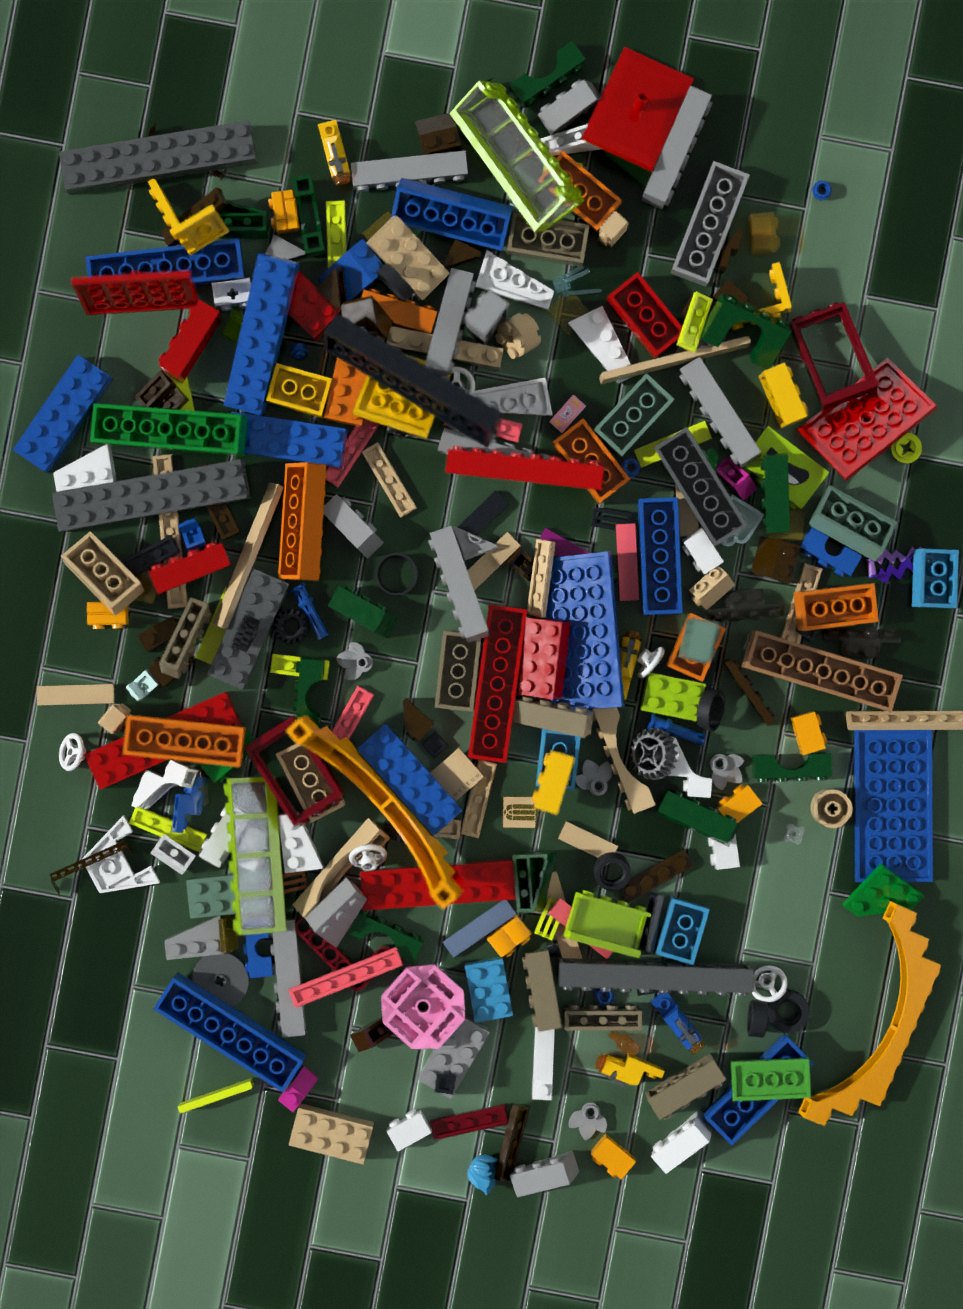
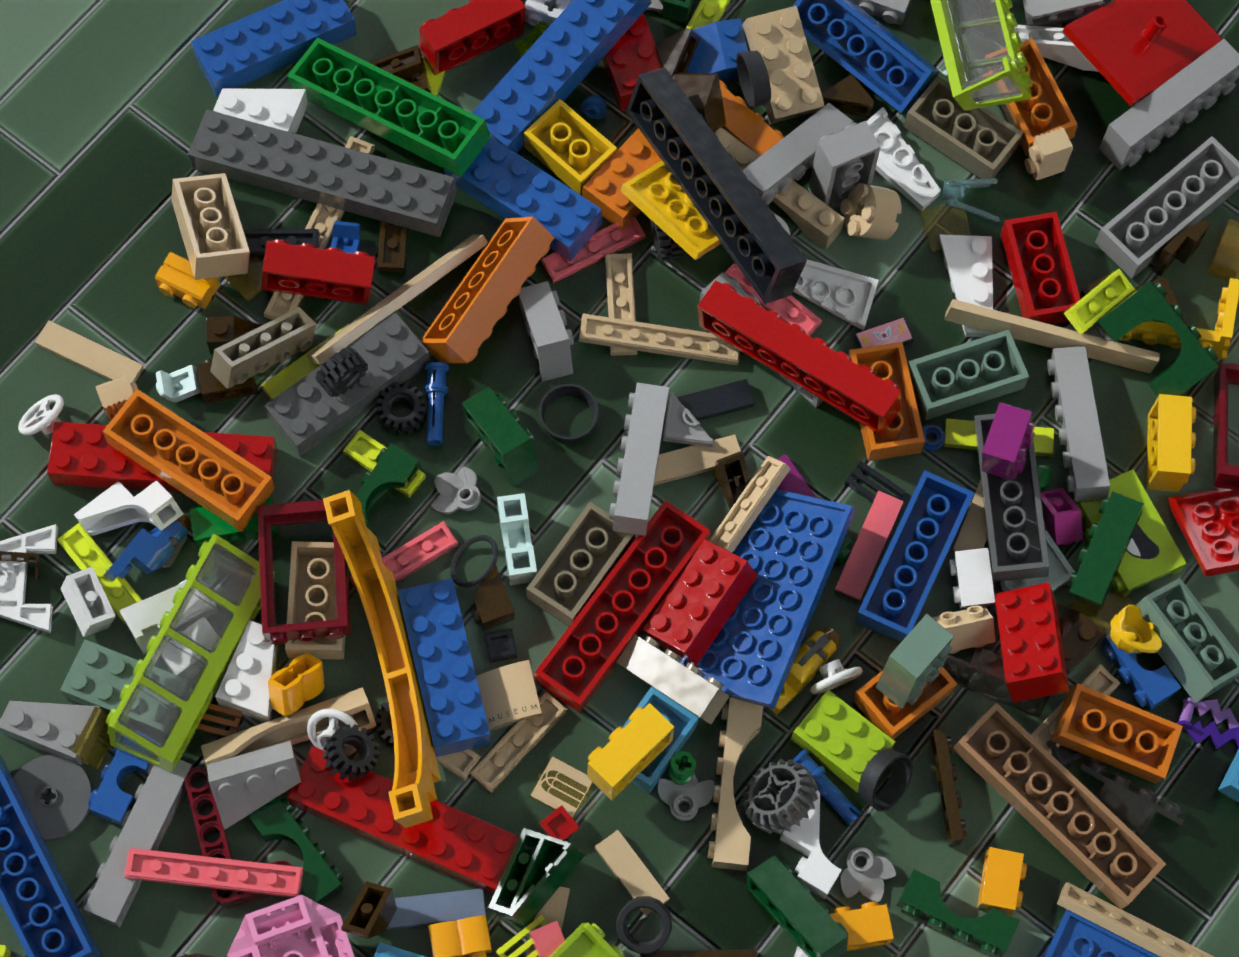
camera: 25 degrees right, 20 degrees down
none -> light orange brick [268,653,325,716]
none -> black tyre [323,724,380,781]
none -> dark brown slope [341,881,397,939]
none -> black tyre [450,535,499,588]
none -> light aqua arch [497,493,537,585]
none -> red plate [540,805,580,841]
none -> tan tile [579,314,740,366]
none -> green bush [669,751,696,785]
none -> magenta brick [982,403,1035,481]
none -> red brick [995,582,1069,703]
none -> yellow piece [1110,605,1162,654]

